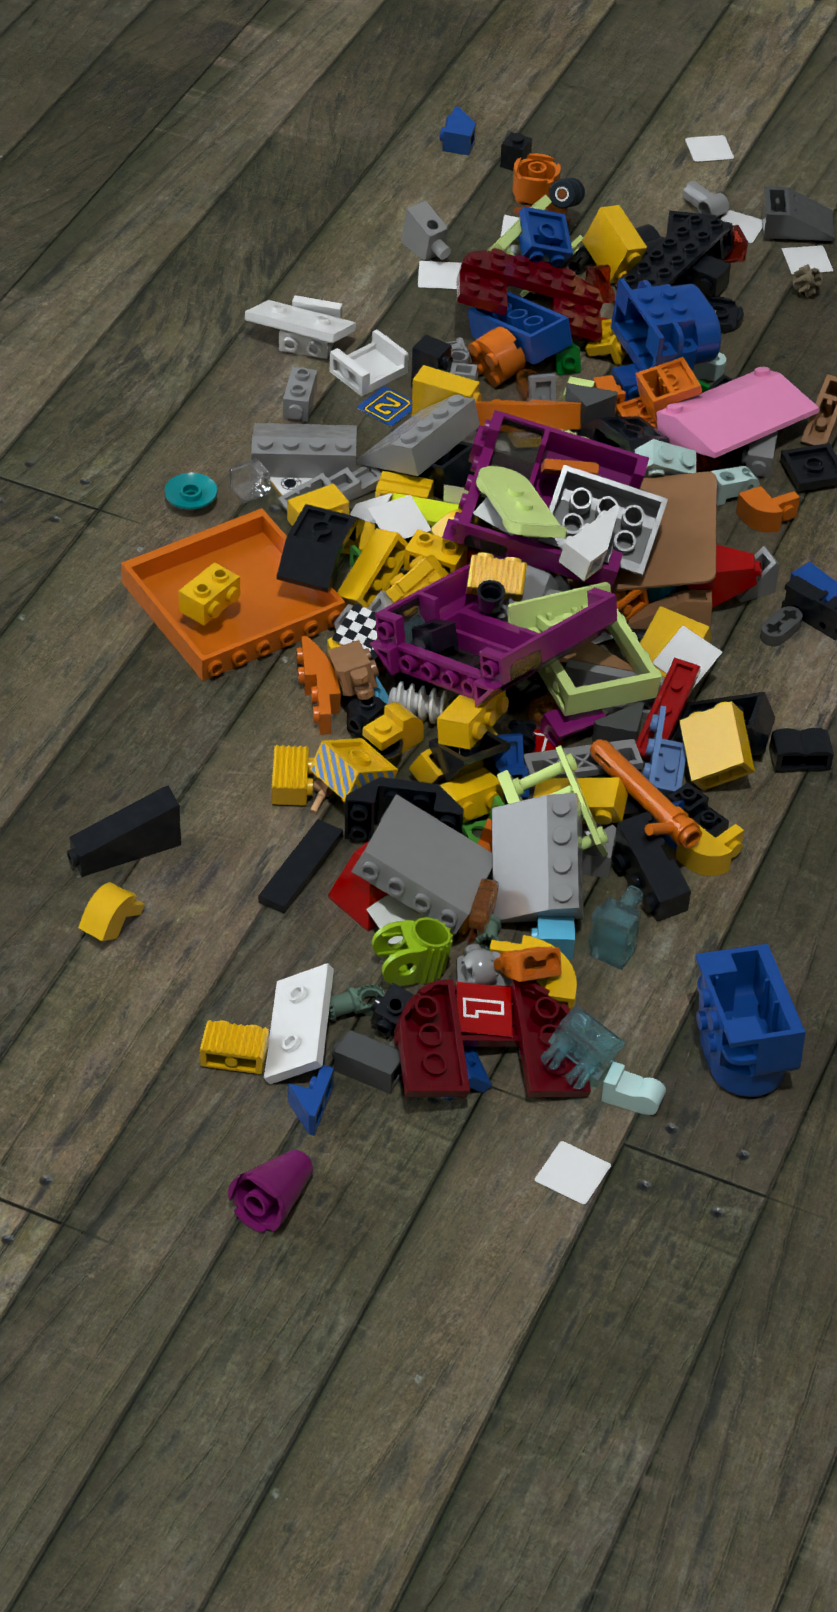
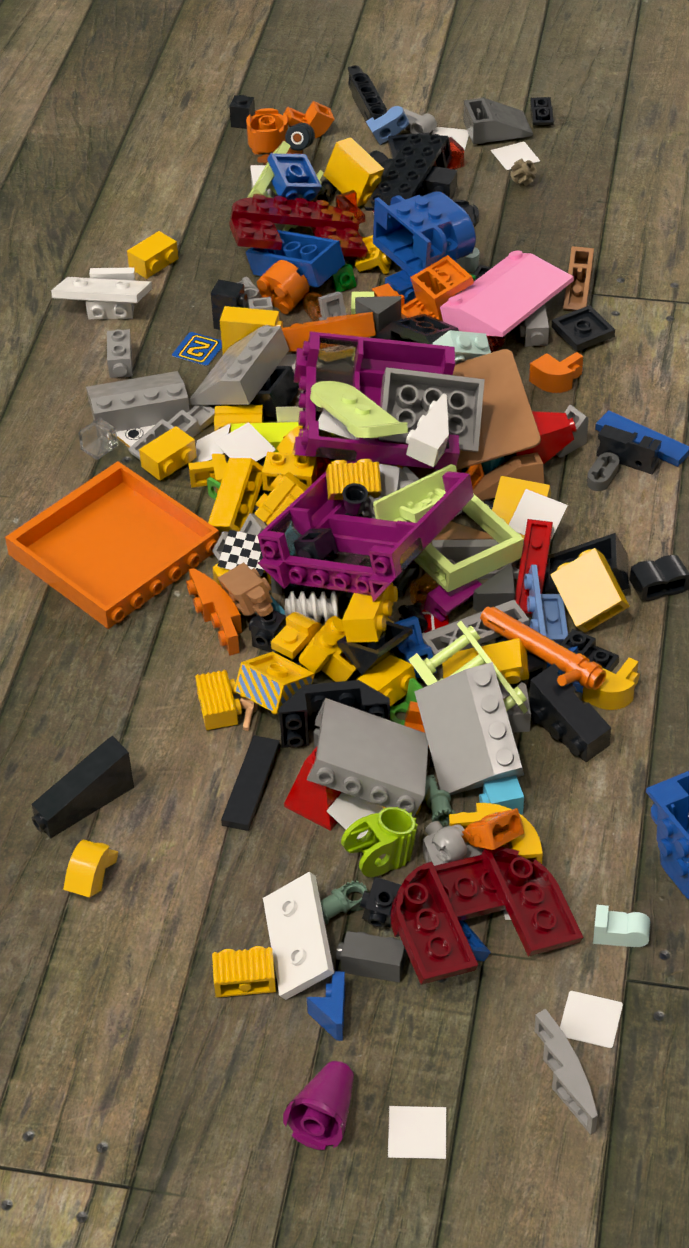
camera: 10 degrees left, 0 degrees up
teal dish [164,473,217,510] -> none
yellow brick [178,562,241,626] -> none
black slope [277,504,365,593] -> none
white panel [330,330,409,397] -> none
light grey torso [401,200,451,261] -> none
white sticker [418,261,462,289] -> none
blue slope [440,106,476,156] -> none
red sticker [456,982,513,1037] -> none
clear orange beam [469,879,499,931] -> none
orange tile [540,458,599,475] -> none
clear light blue brick [541,1004,626,1089] -> none
clear light blue brick [589,886,644,970] -> none
white sticker [685,135,734,162] -> none
light aqua leg [710,466,760,506] -> none
none -> yellow brick [127,231,179,279]
none -> orange brick [284,101,334,138]
none -> yellow brick [299,616,345,673]
none -> black piece [348,65,387,129]
none -> medium blue leg [366,106,409,145]
none -> white sticker [388,1106,446,1159]
none -> light grey slope [534,1009,598,1135]

